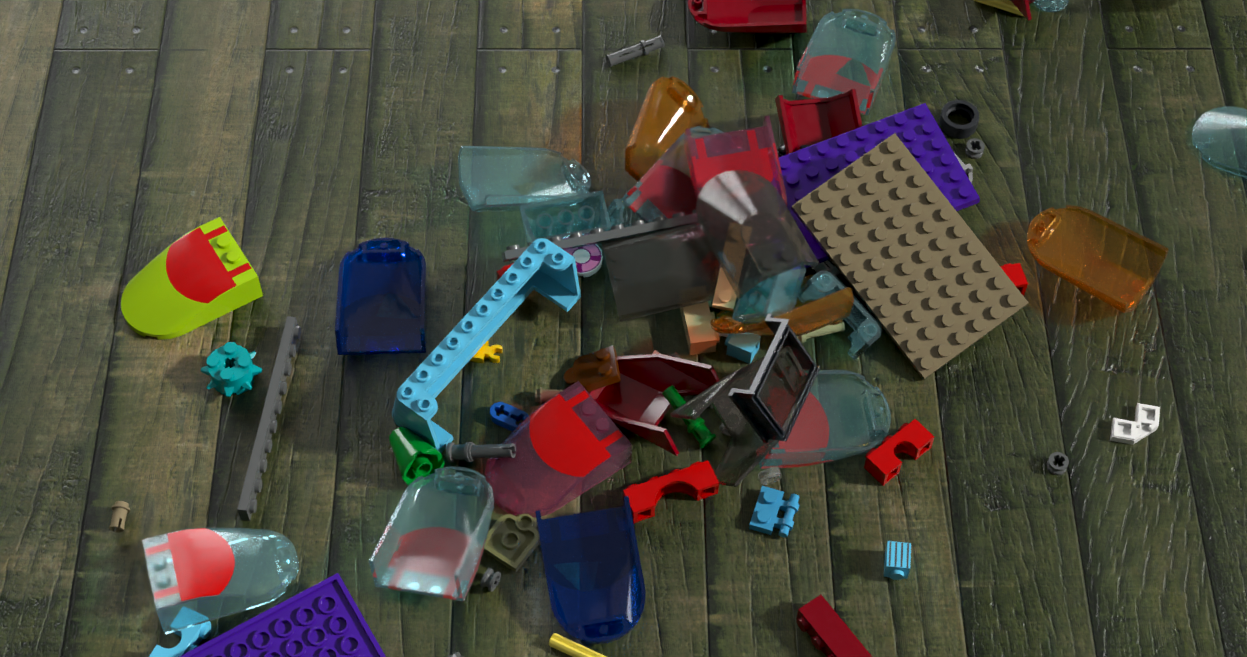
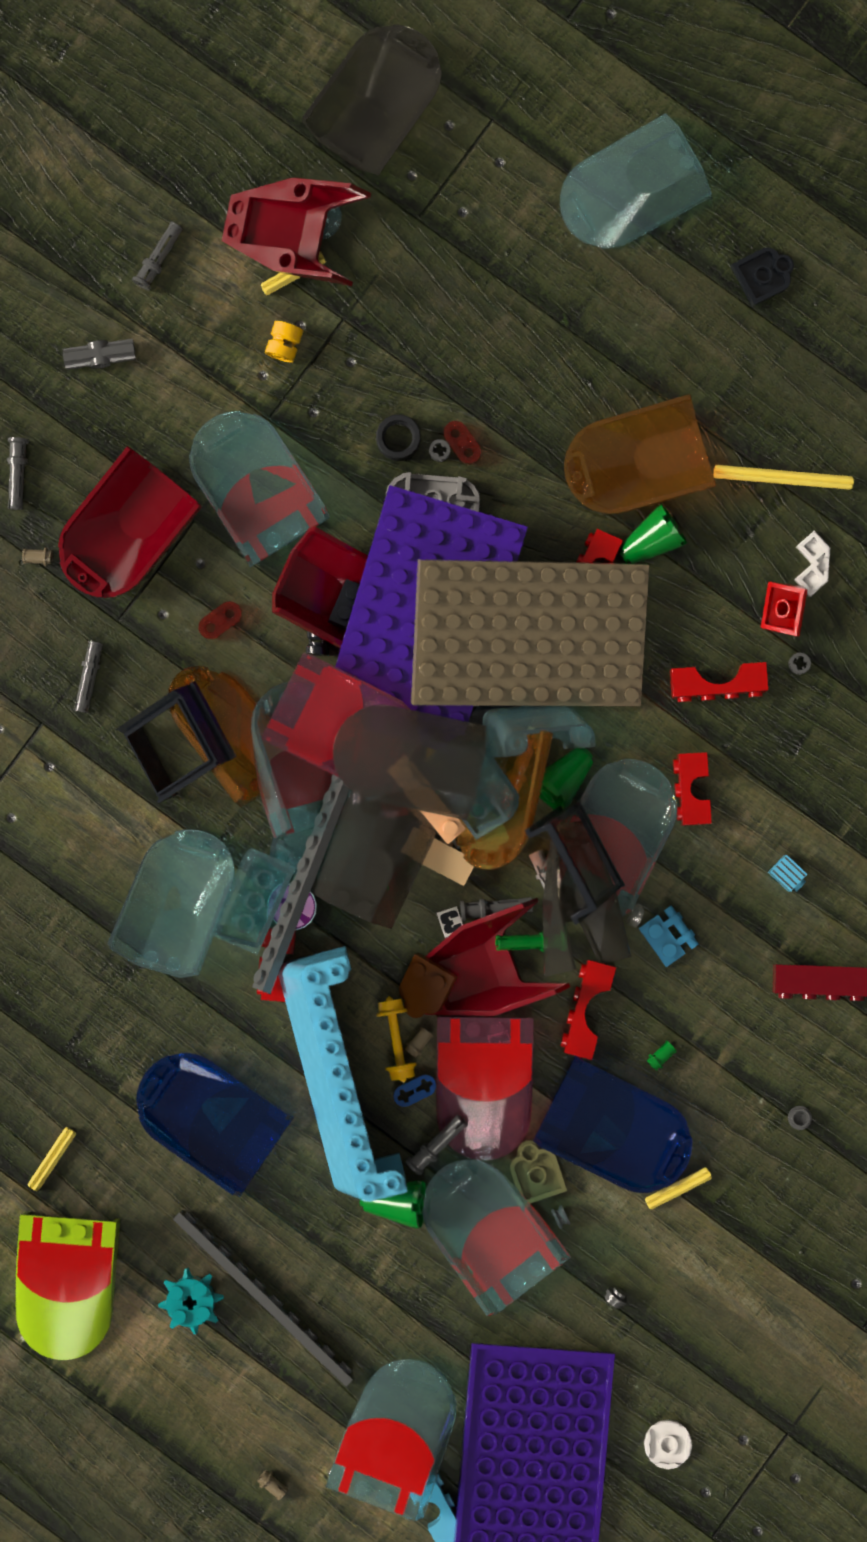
camera: 55 degrees left, 30 degrees up
none -> light yellow axle [28,1127,76,1191]
none -> black piece [116,681,236,804]
none -> clear red plate [199,601,242,640]
none -> yellow wheel [264,321,304,363]
none -> yellow piece [376,996,417,1083]
none -> clear red plate [444,421,481,465]
none -> green cone [529,748,593,809]
none -> green cone [619,504,687,564]
none -> green pin [646,1040,677,1071]
none -> red arch [670,662,768,703]
none -> light yellow axle [713,465,854,490]
none -> red slope [761,581,808,636]

